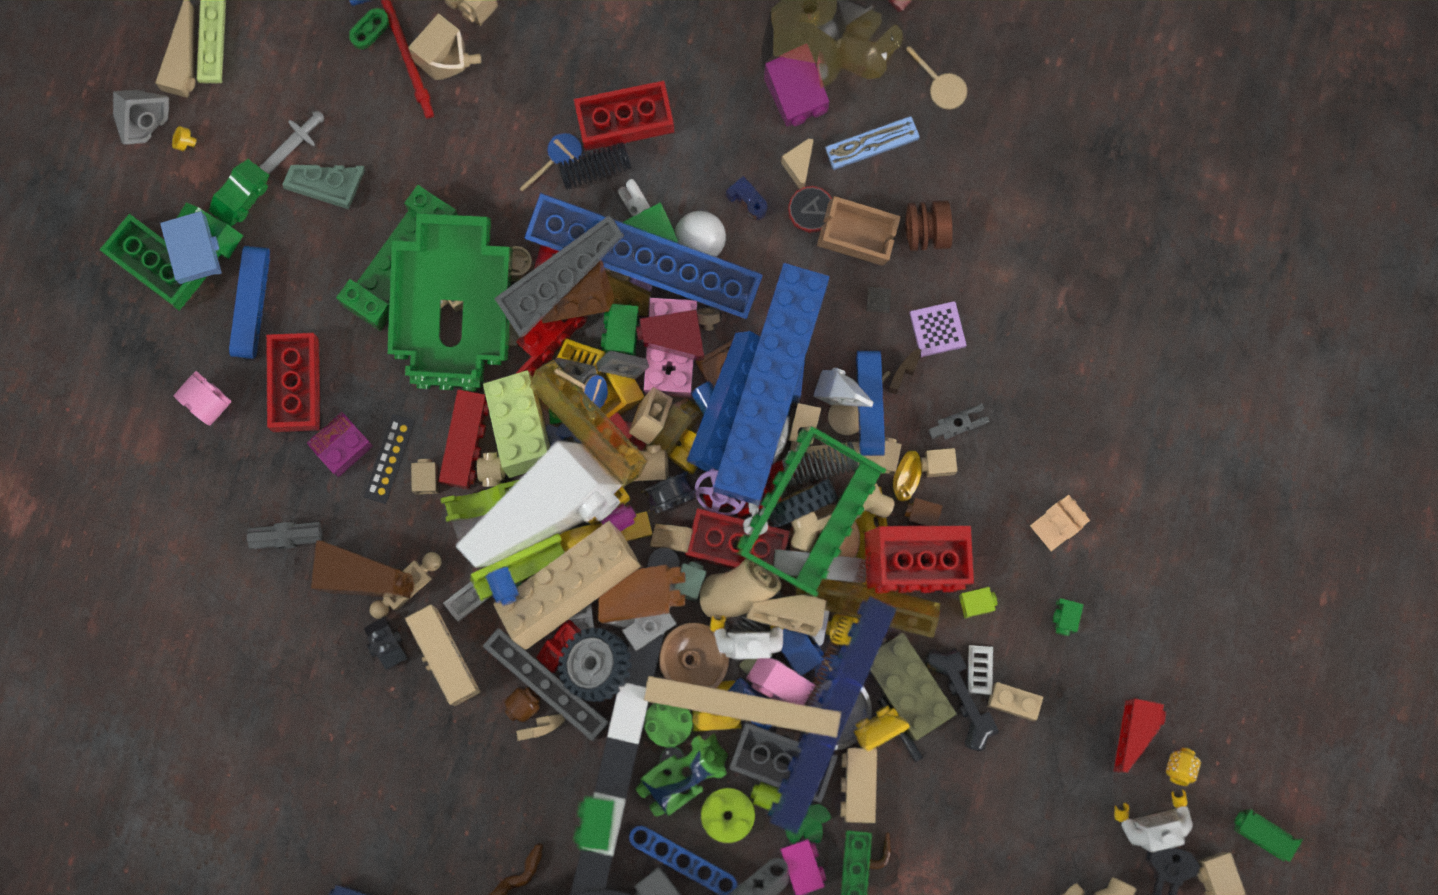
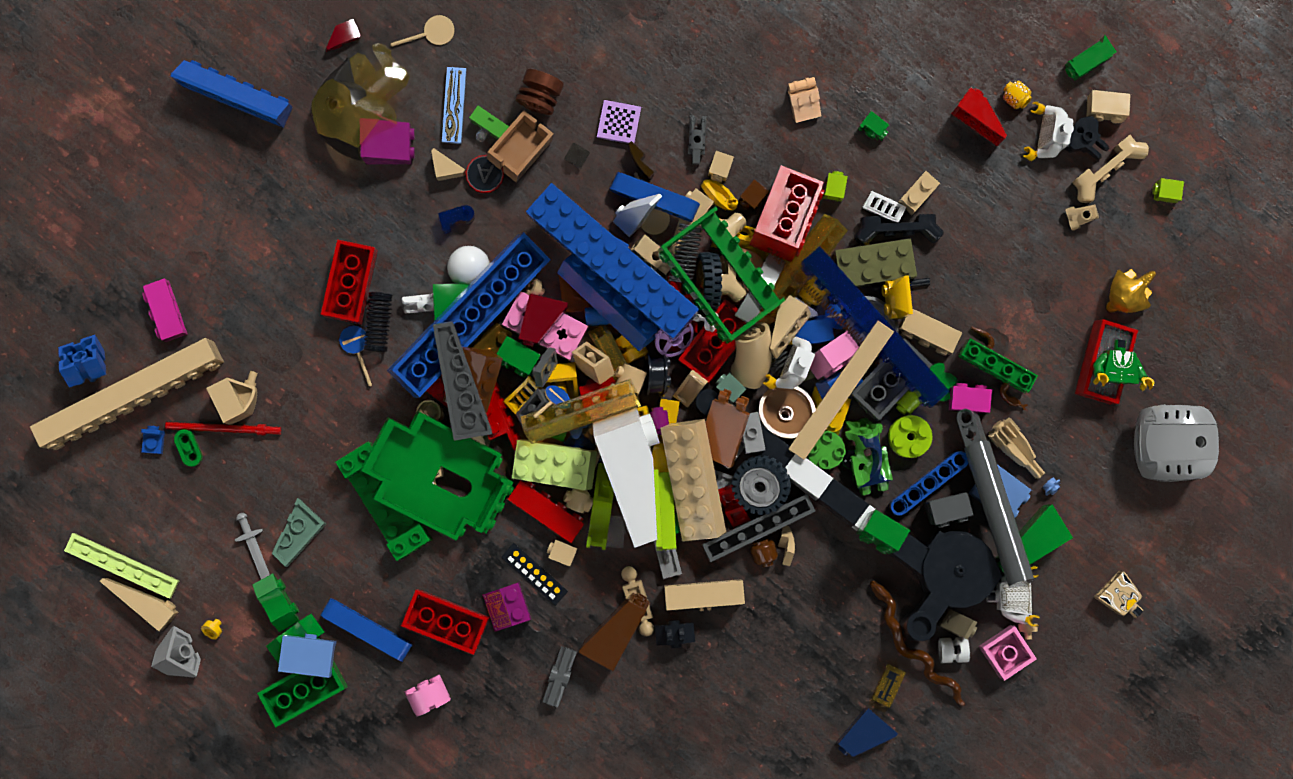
camera: 70 degrees left, 5 degrees up
blue brick [486,567,519,606] -> none
none -> bright green piece [469,106,509,142]

